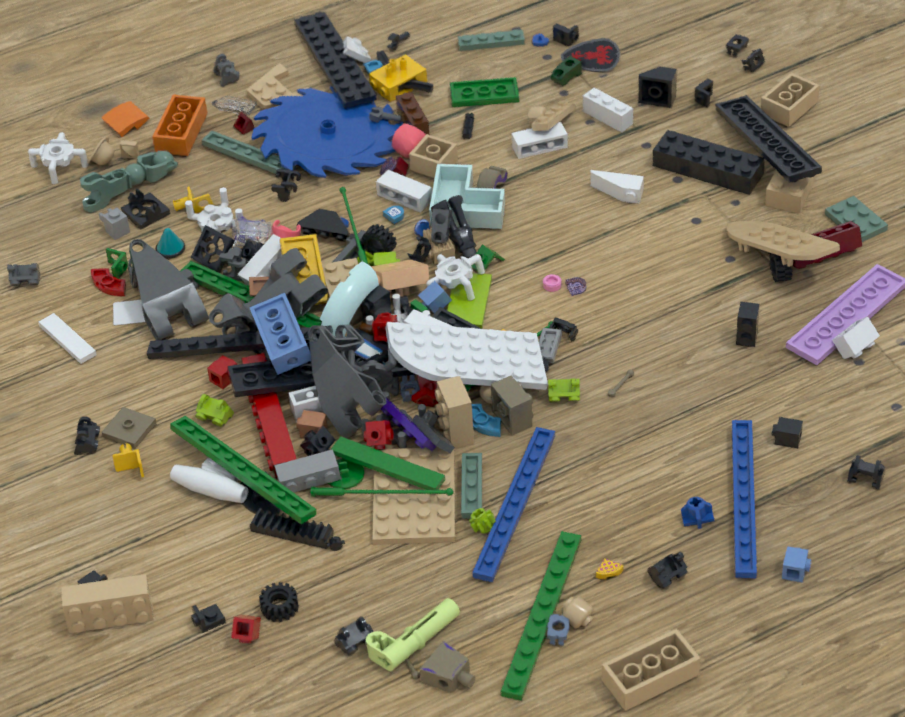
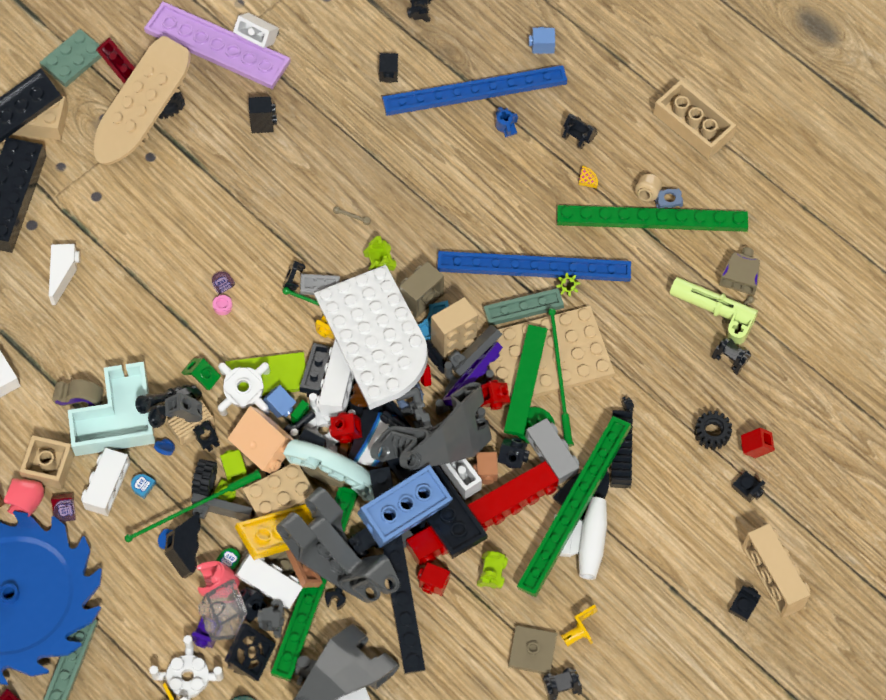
camera: 110 degrees left, 20 degrees up
black piece [271,169,301,202] -> none

